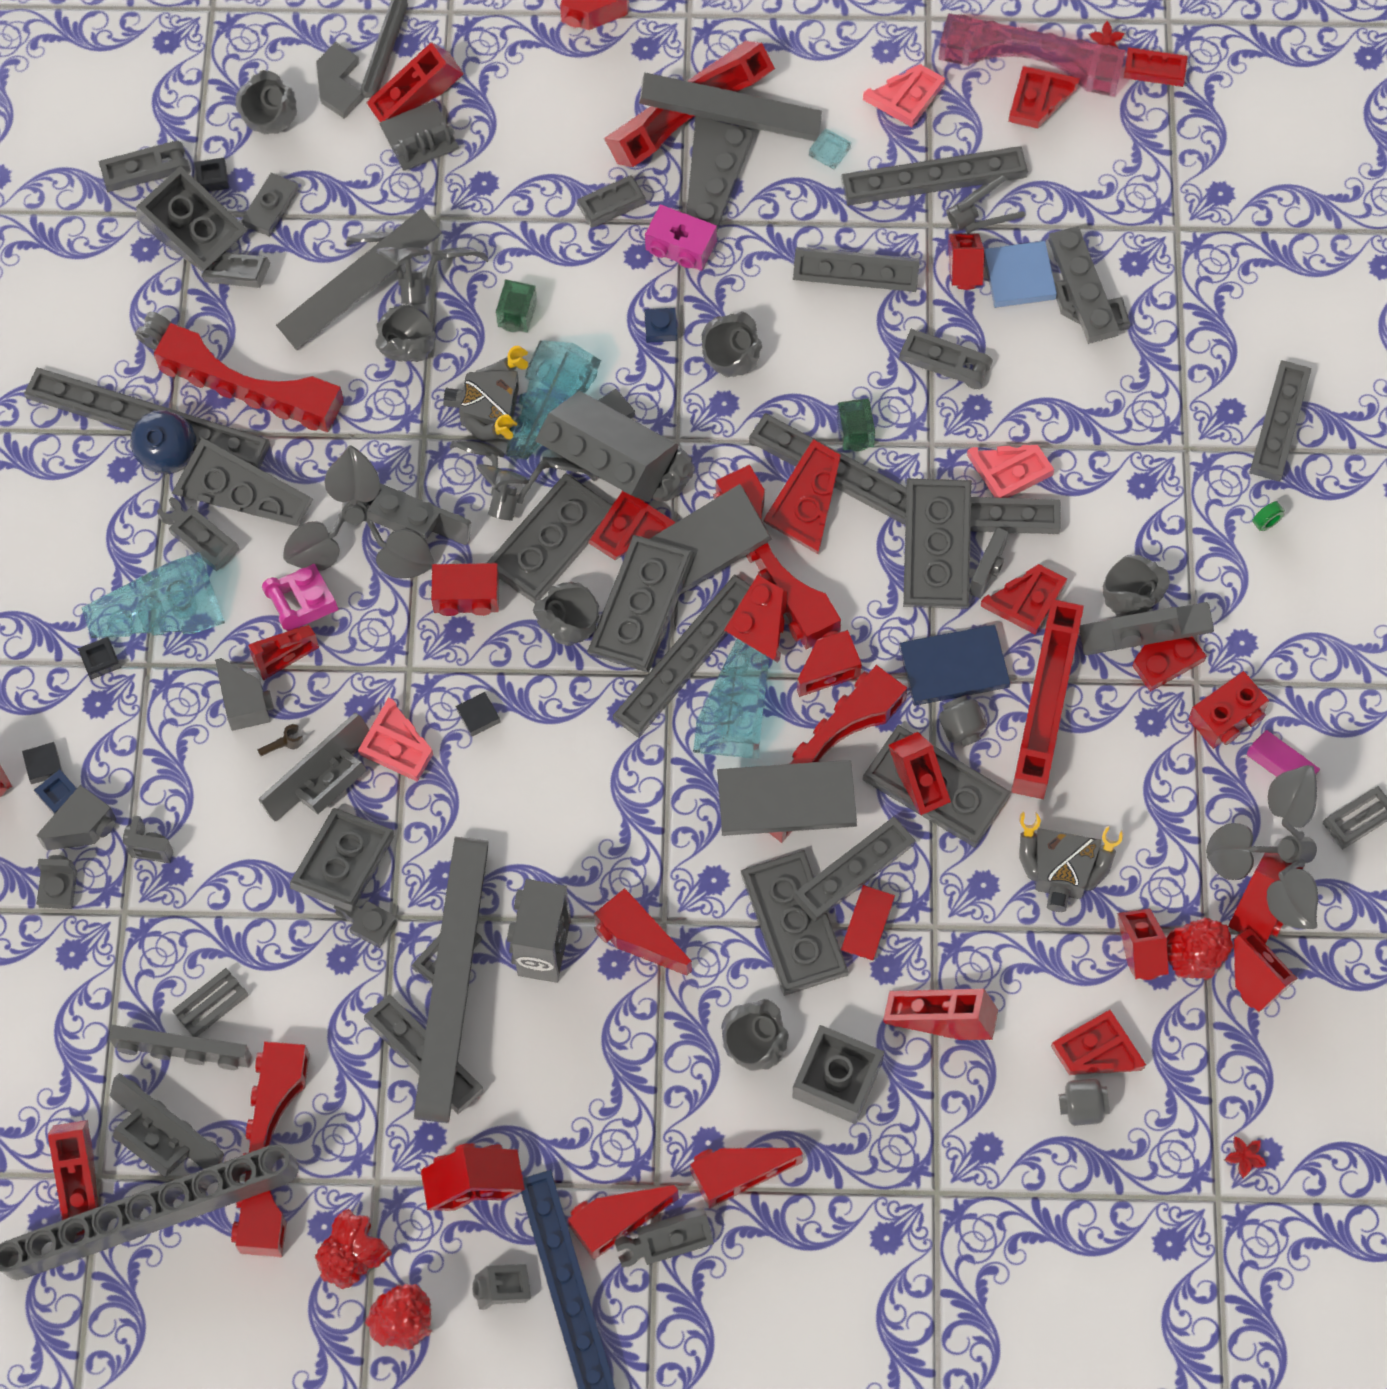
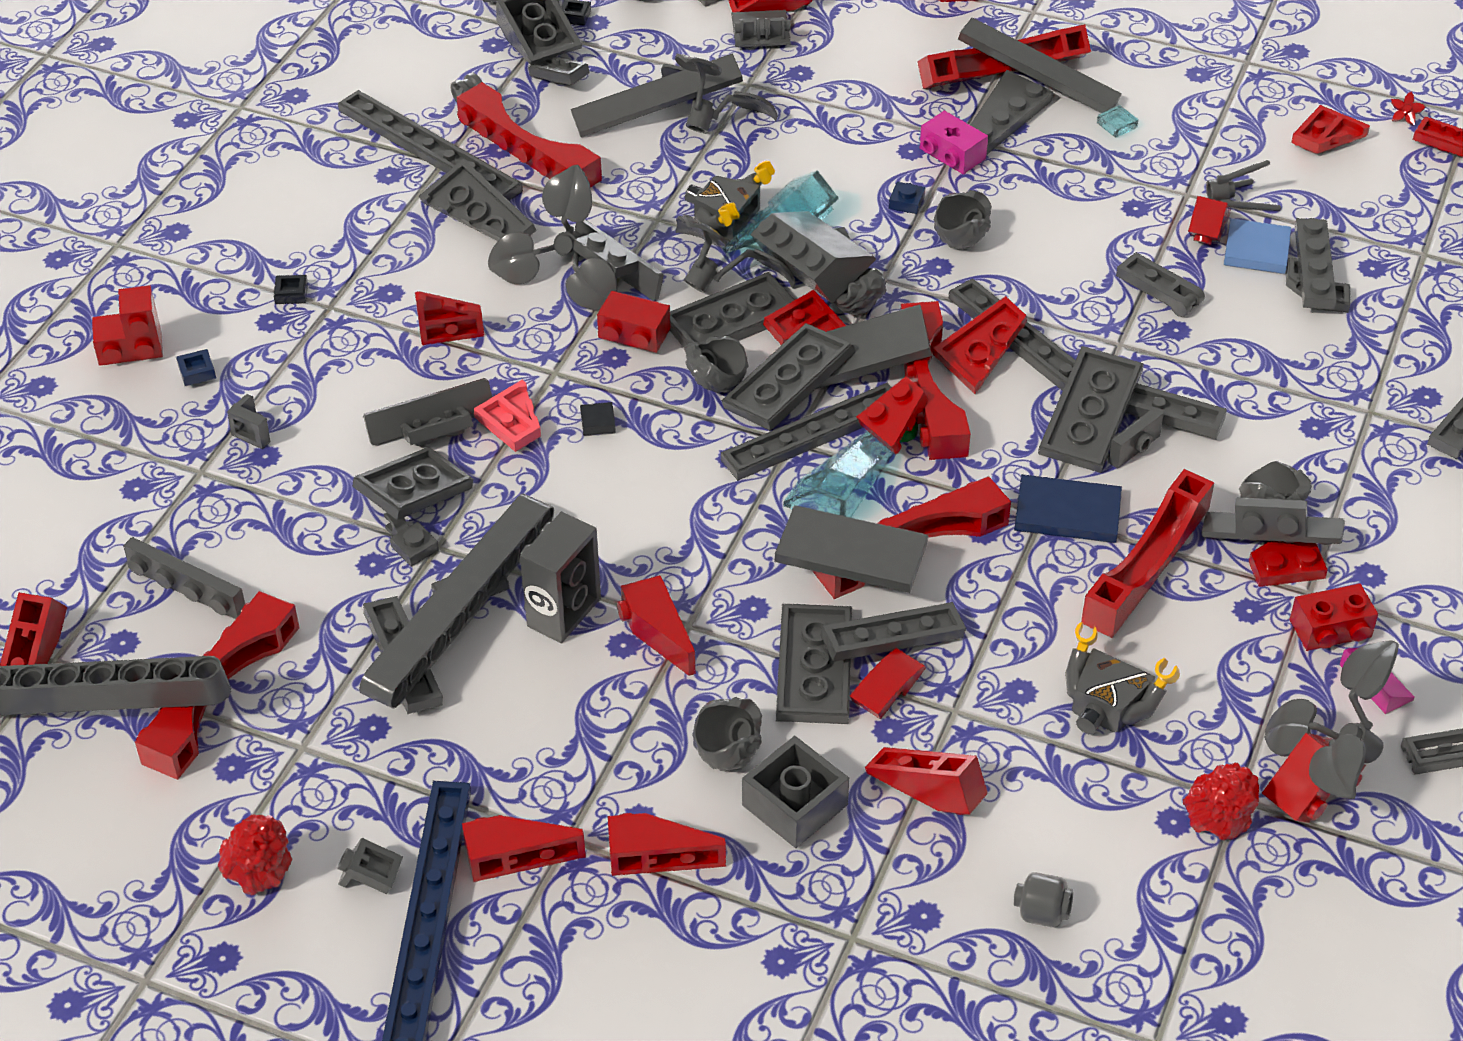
camera: 20 degrees right, 20 degrees down
black tile [22,742,63,785] -> none
dark grey slope [36,785,116,850] -> none
dark grey bracket [36,855,77,909] -> none
clear light blue wedge [81,552,225,638] -> none
dark grey bracket [110,1073,224,1177] -> none
dark blue cylinder [130,410,196,474] -> none
dark grey plate [157,497,239,571] -> none
dark grey tile [172,968,249,1037] -> none
dark grey slope [215,658,274,731] -> none
dark grey plate [241,172,299,237] -> none
dark brown hand [257,724,303,757] -> none
dark pink plate [262,563,339,631] -> none
red hair [315,1209,392,1289] -> none
dark grey hair [375,305,436,362] -> none
red brick [420,1143,525,1211] -> none
clear green brick [496,279,537,333] -> none
dark grey plate [577,175,646,228] -> none
dark grey plate [614,1207,714,1267] -> none
dark grey plate [793,247,920,292] -> none
red slope [797,630,862,697] -> none
clear green brick [837,398,875,451] -> none
dark grey tile [841,146,1028,206] -> none
dark grey tile [862,725,1011,848] -> none
coral wing [863,64,945,127] -> none
red slope [888,732,951,815] -> none
clear pink arch [938,13,1126,97] -> none
dark grey head [939,695,987,747] -> none
coral wing [967,445,1054,498] -> none
red wing [981,564,1068,635] -> none
red wing [1051,1010,1146,1075] -> none
red slope [1117,908,1169,980] -> none
red plant [1224,1136,1266,1178] -> none
red slope [1234,928,1298,1012] -> none
green tile [1252,501,1285,531] -> none

